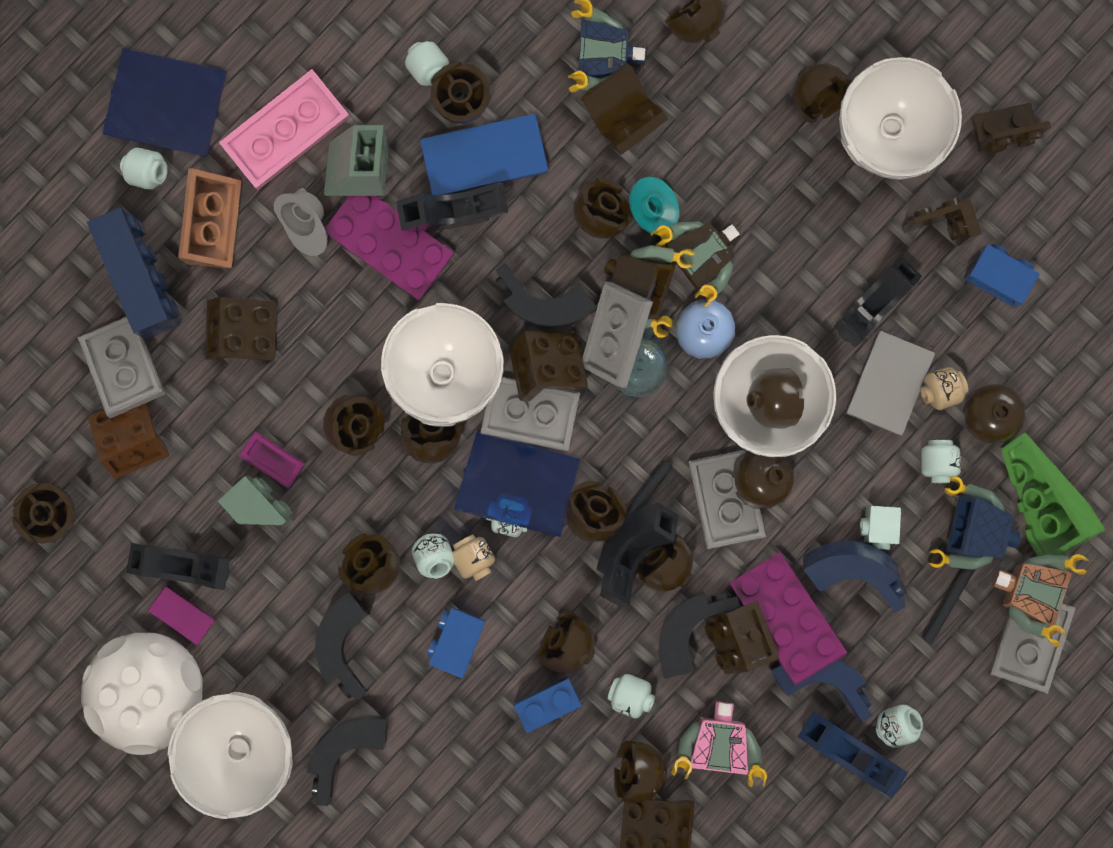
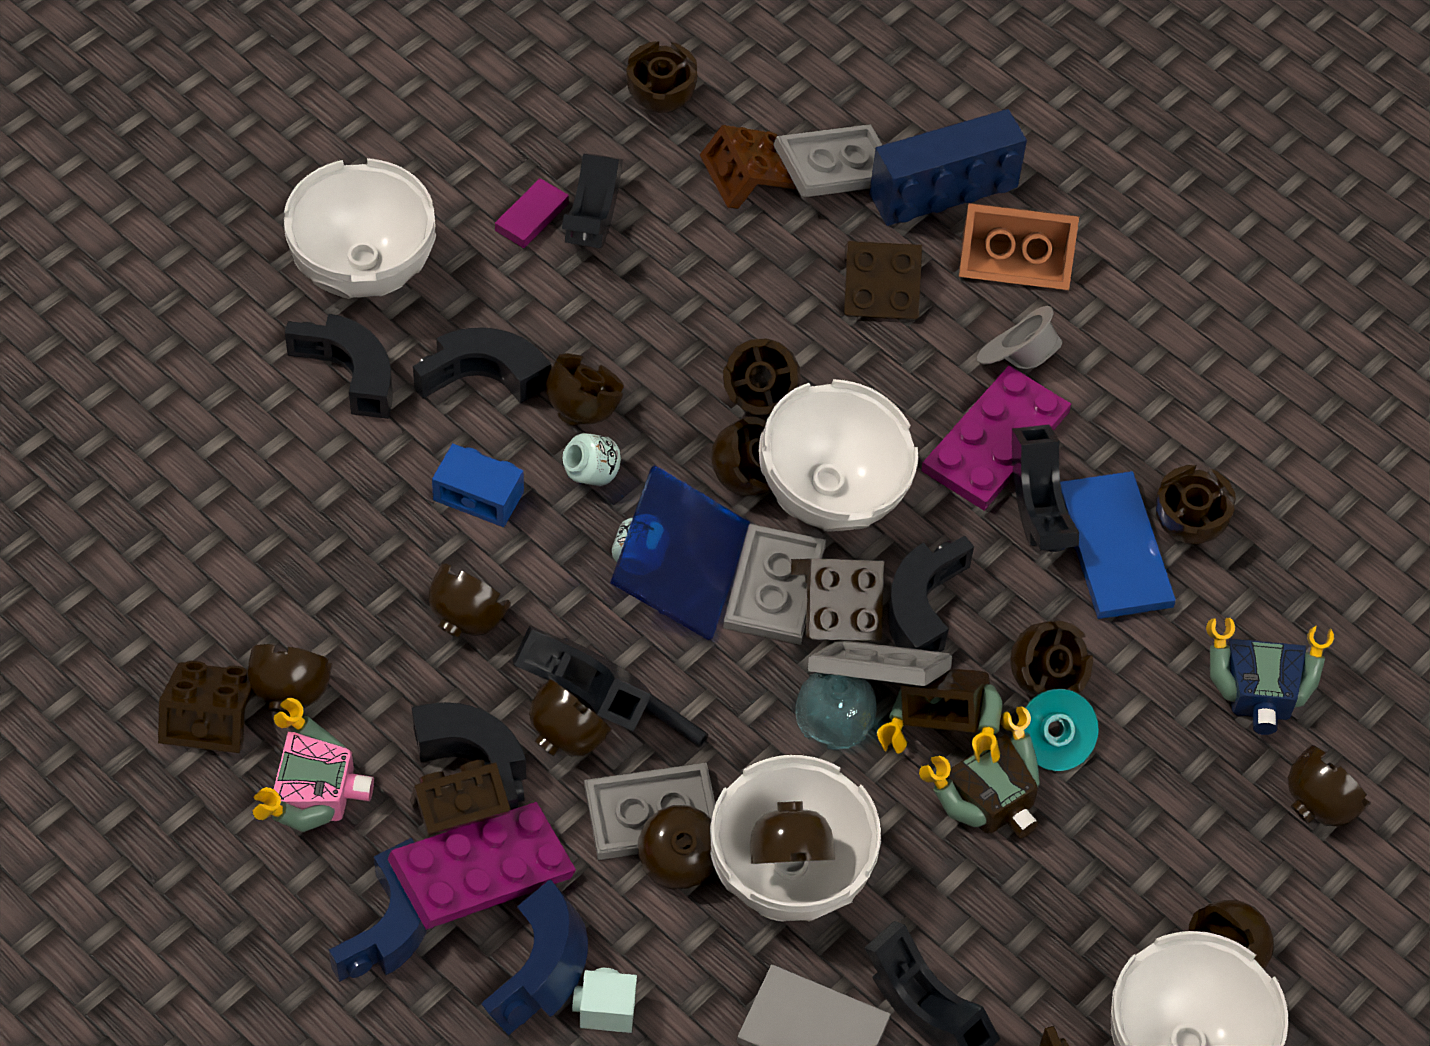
camera: 90 degrees right, 30 degrees down
white rock [81,633,203,755] -> none
clear blue piece [102,48,227,157] -> none
light aqua head [120,148,167,189] -> none
sand green slope [218,476,295,525] -> none
bright pink plate [219,69,350,191] -> none
magenta tile [239,431,306,489] -> none
sand green slope [324,125,389,196] -> none
light aqua head [405,41,449,86] -> none
tan head [453,534,495,581] -> none
blue brick [514,676,582,733] -> none
dark brown cylinder [565,481,627,543] -> none
dark brown bracket [581,64,668,155] -> none
light aqua head [608,674,655,719] -> none
light blue cylinder [676,299,735,359] -> none
dark blue arch [798,711,908,798] -> none
light aqua head [876,705,923,748] -> none

